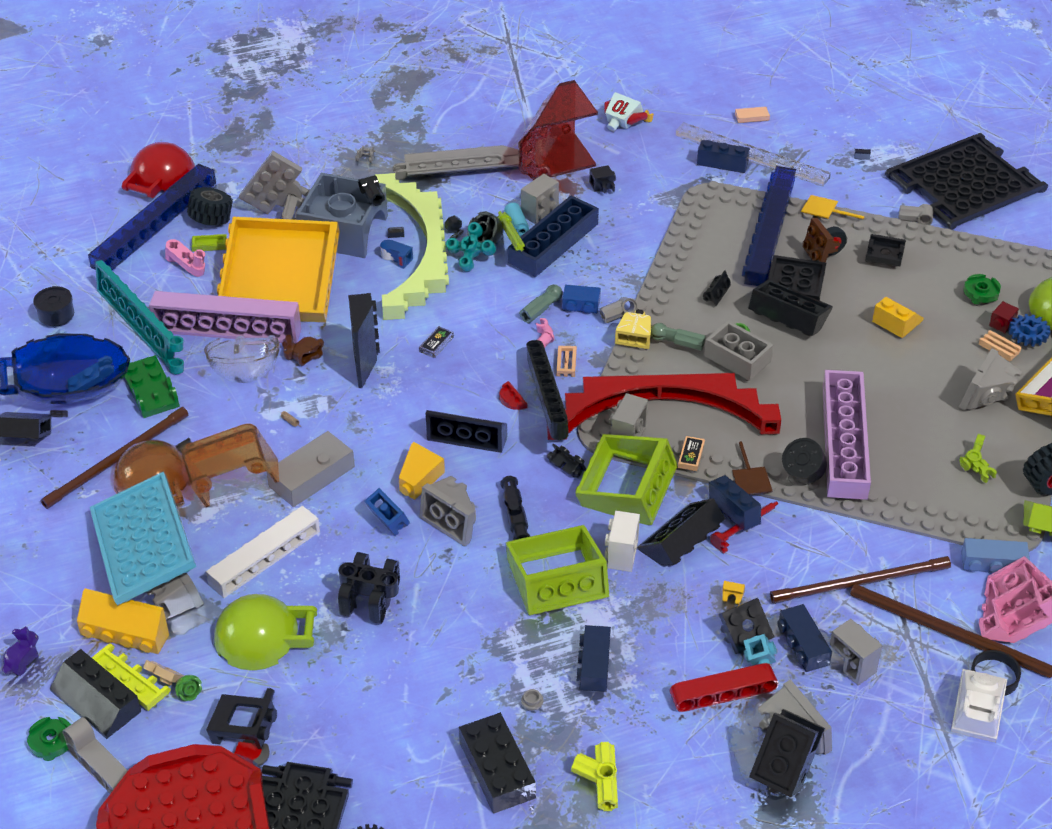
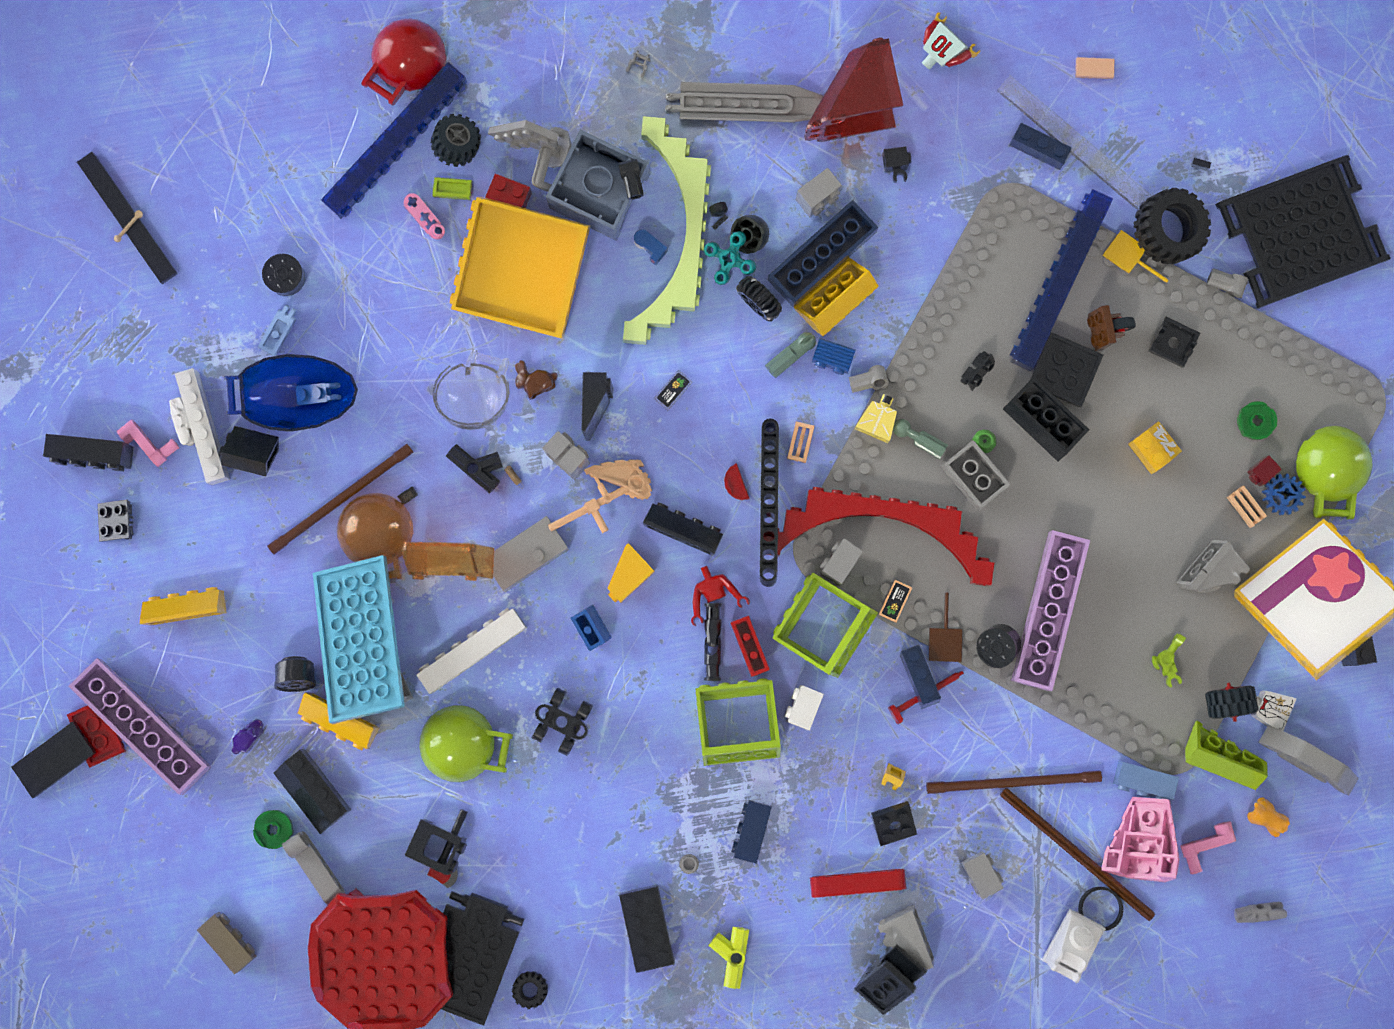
camera: 10 degrees right, 40 degrees up
neon yellow hinge [92,643,171,711] -> none
teal hinge [95,260,184,374] -> none
green hinge [120,355,180,418] -> none
tan plate [143,660,185,685] -> none
lavender brick [149,291,302,343] -> none
bright green plate [175,675,202,701] -> none
piece [388,227,404,238] -> none
light grey piece [419,476,476,546] -> none
lime axle [497,211,525,252] -> none
medium azure brick [504,202,529,237] -> none
bright pink piece [536,318,554,348] -> none
black hinge [547,444,586,477] -> none
black slope [637,498,726,566] -> none
medium azure brick [744,634,777,665] -> none
dark blue brick [777,604,832,672] -> none
none -> black wheel [274,656,316,692]
none -> black piece [446,444,503,494]
none -> light grey piece [542,431,590,480]
none -> light nougat bar [548,460,652,533]
none -> red piece [691,566,750,626]
none -> red brick [730,615,770,677]
none -> black gear [736,276,782,322]
none -> yellow slope [794,257,879,336]
none -> black tyre [1133,188,1211,264]

